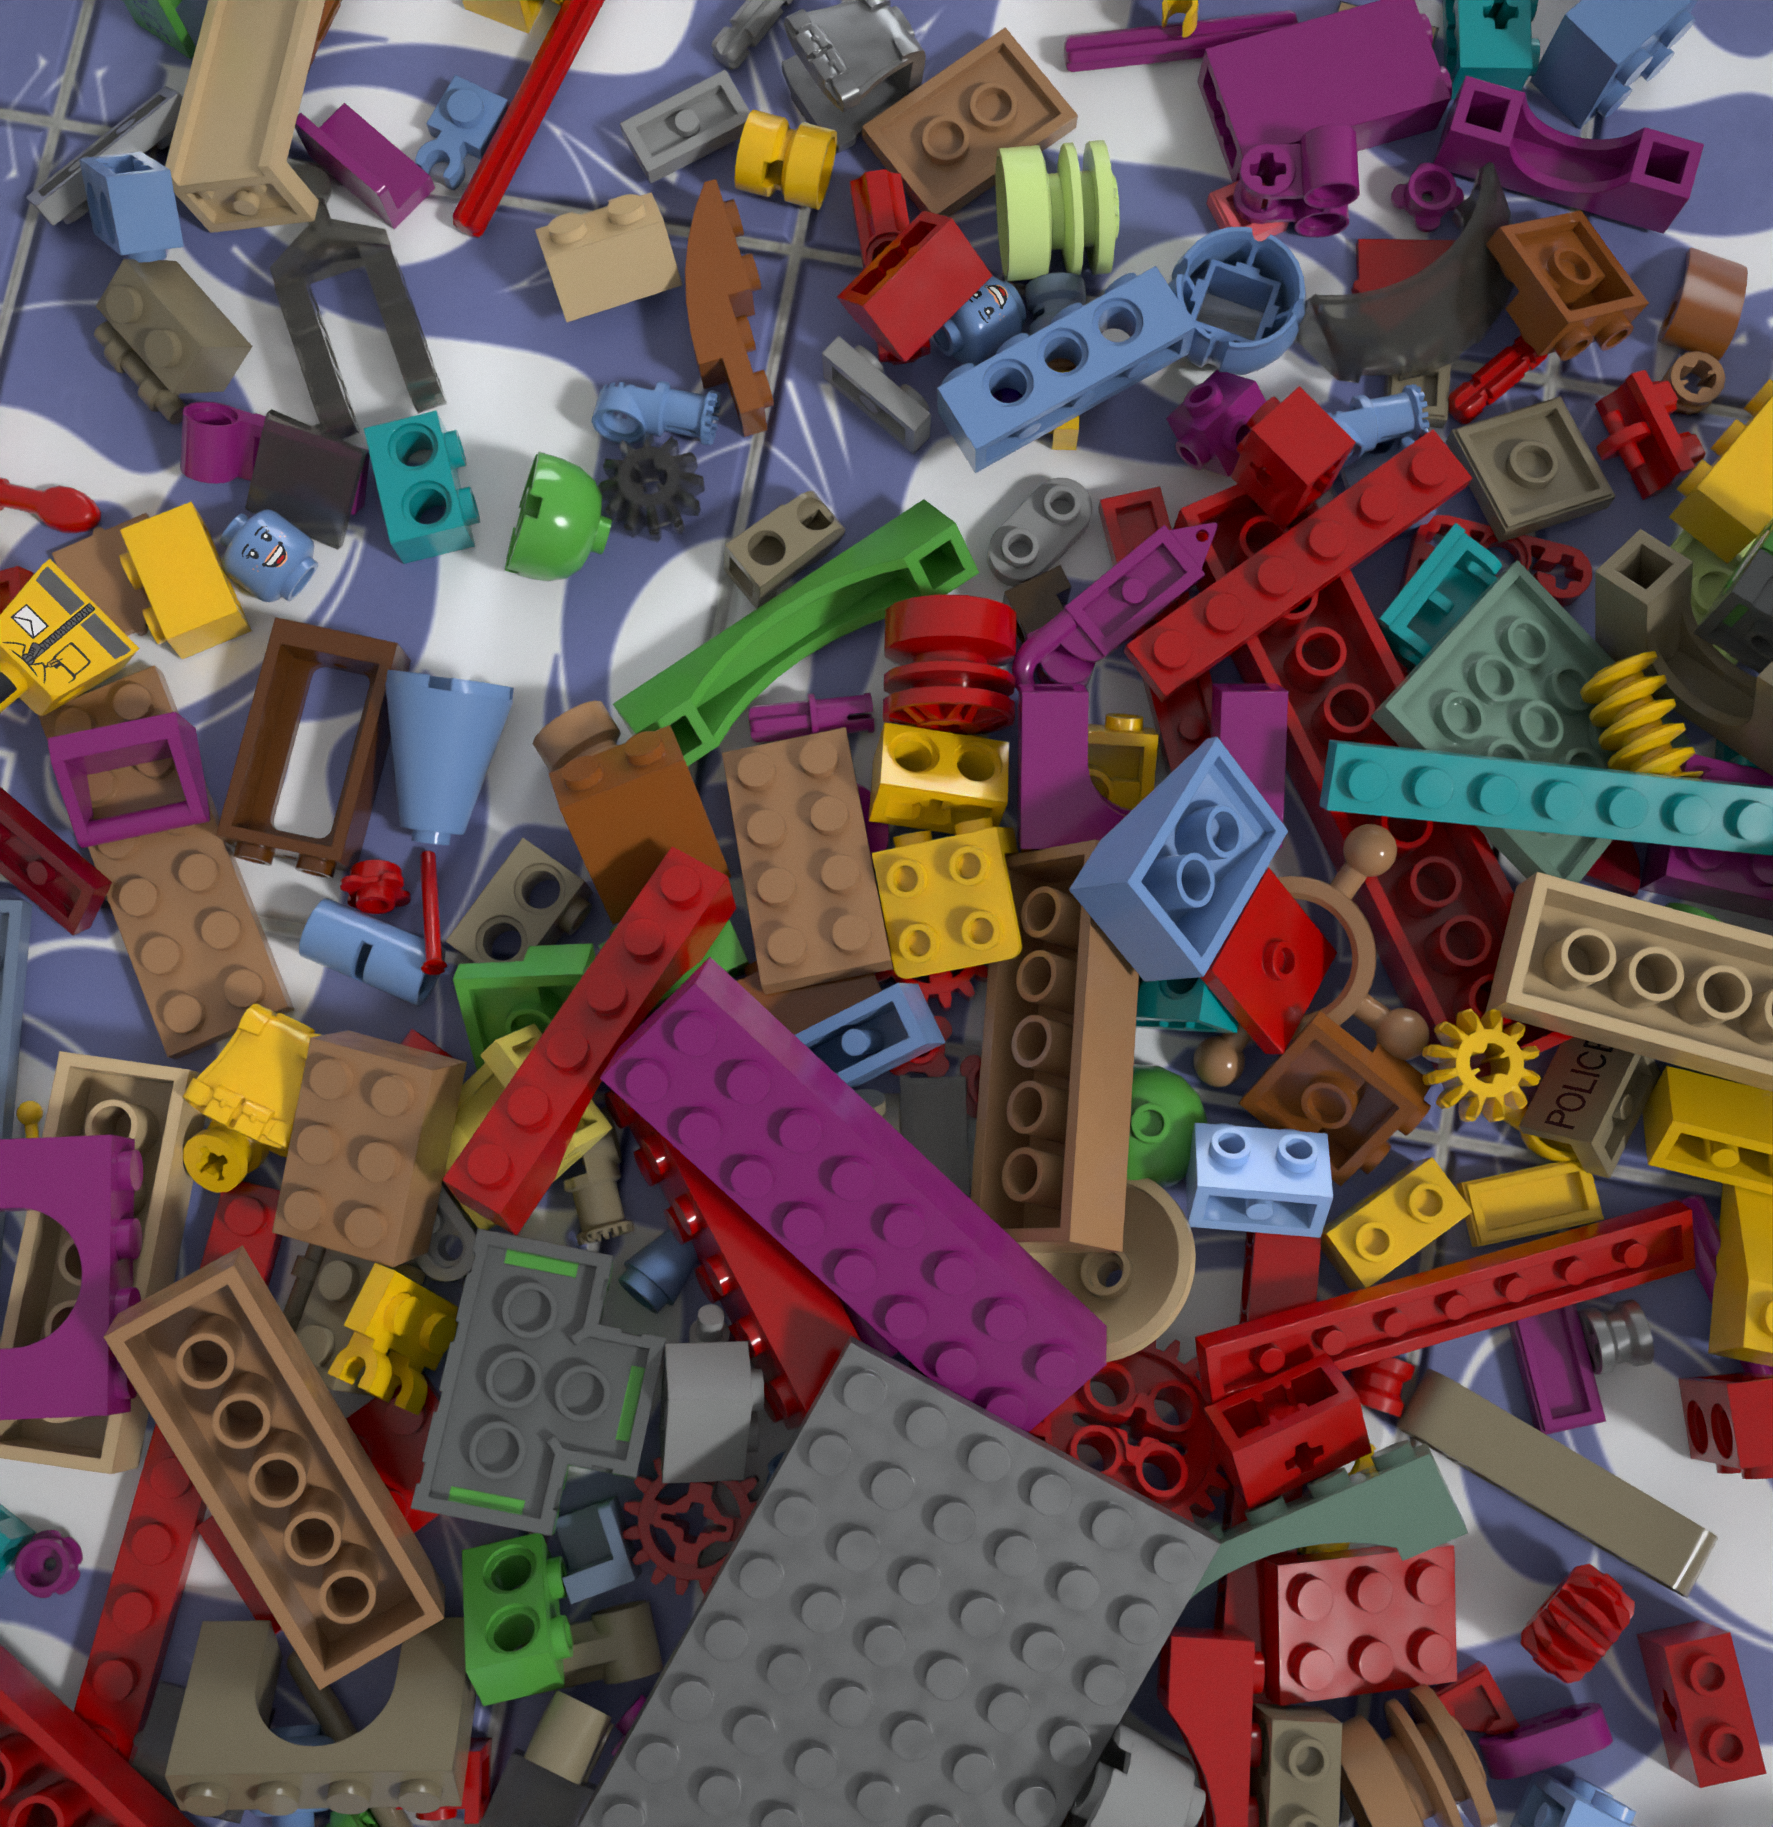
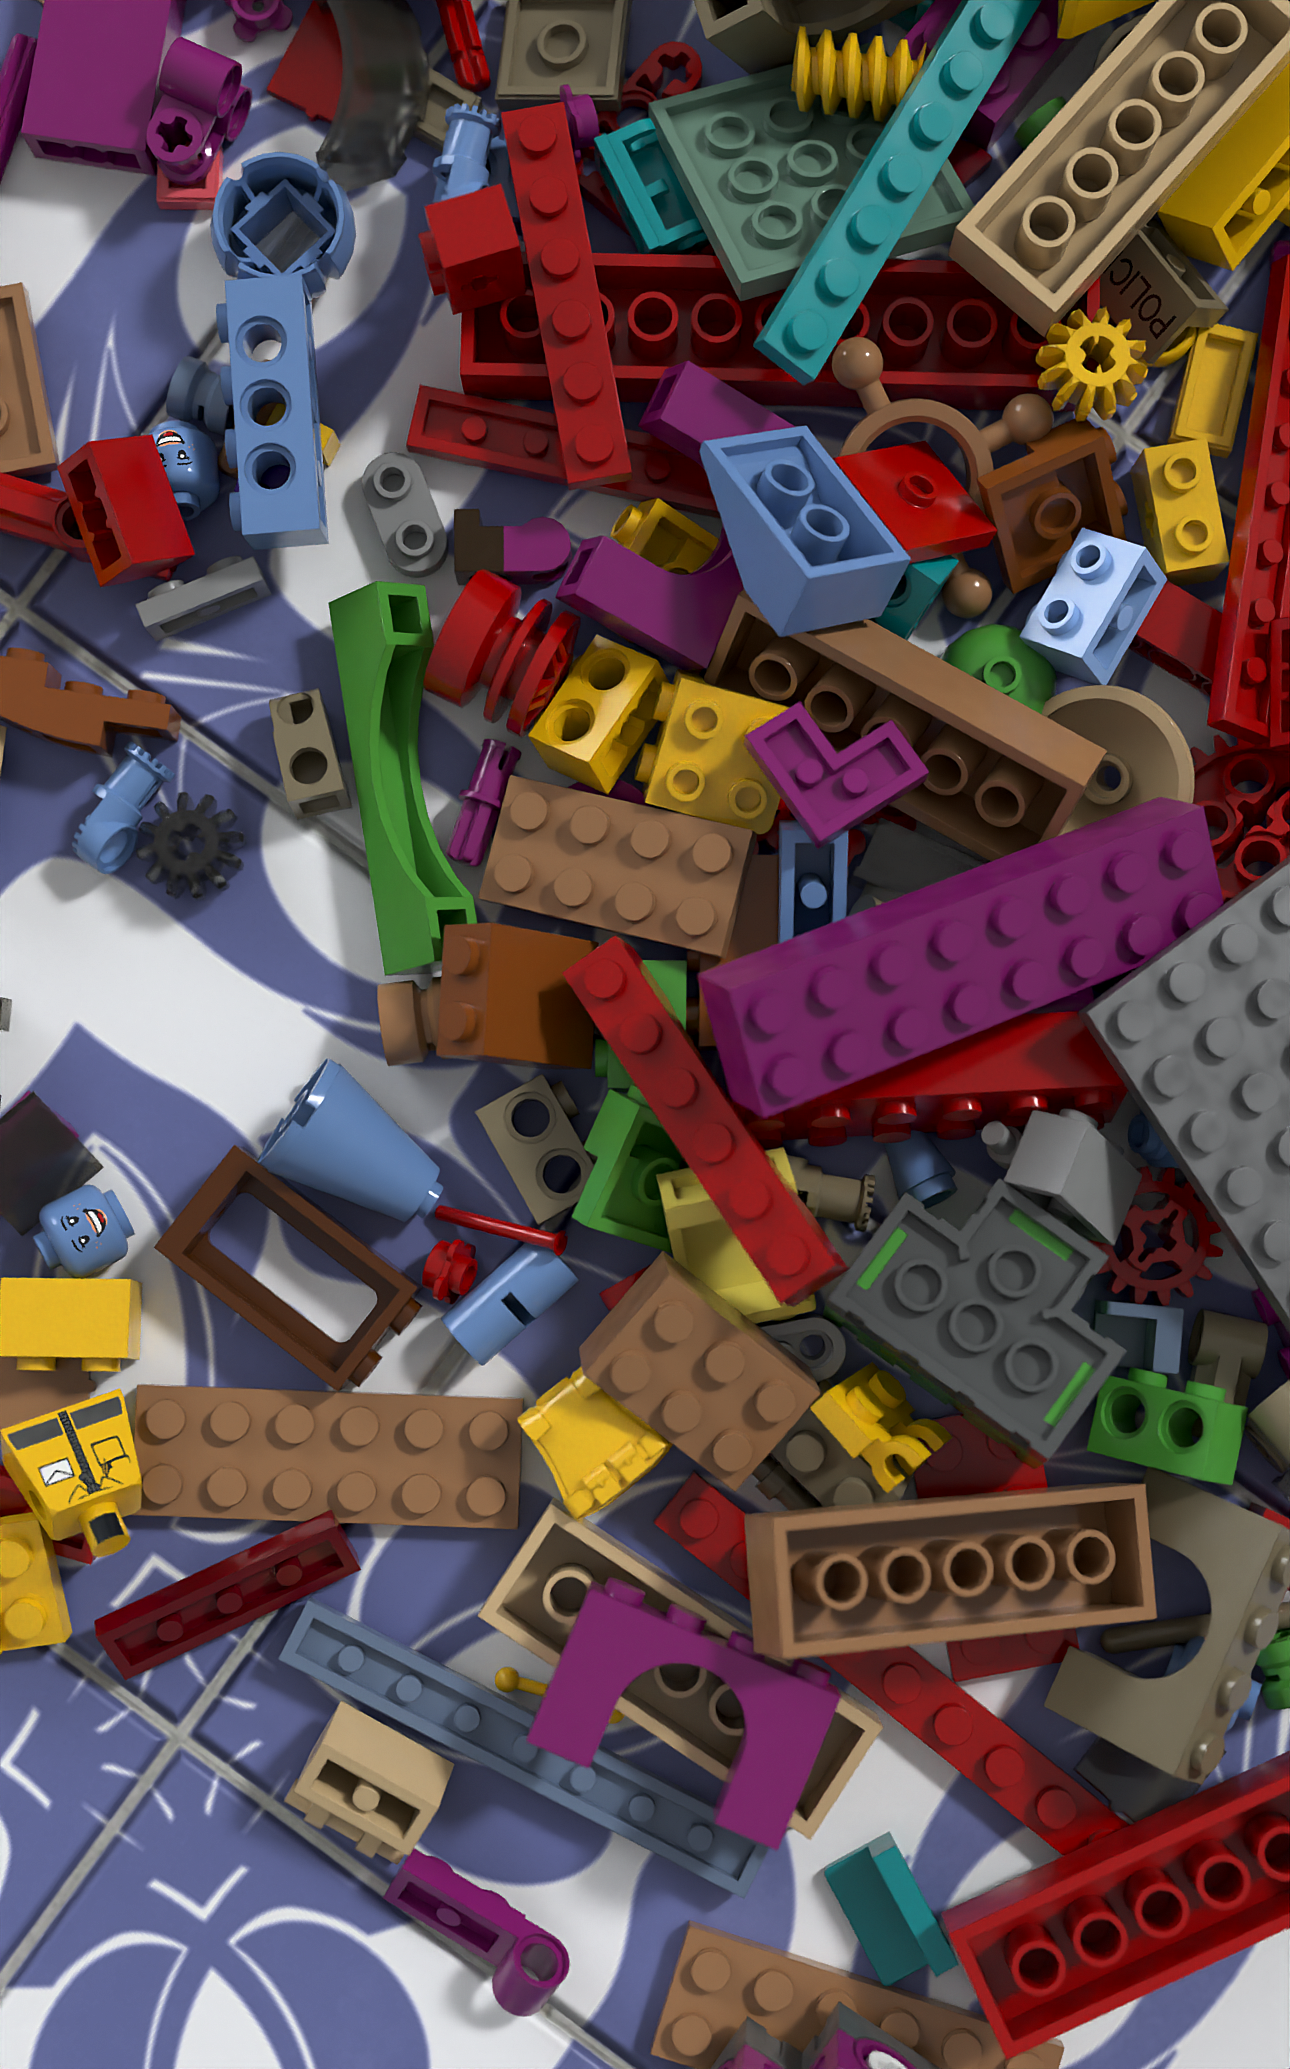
camera: 65 degrees left, 5 degrees up
magenta plate [15,1530,83,1598] -> none
magenta tile [47,712,210,848] -> none
yellow wheel [183,1121,269,1193] -> none
teal brick [364,410,480,564] -> none
bright green cylinder [505,451,612,582] -> none
yellowish green wheel [995,140,1119,282] -> none
magenta plate [1011,523,1218,693] -> none
magenta brick [1166,369,1266,477] -> none
none -> magenta plate [559,84,599,163]
none -> magenta plate [744,702,929,849]

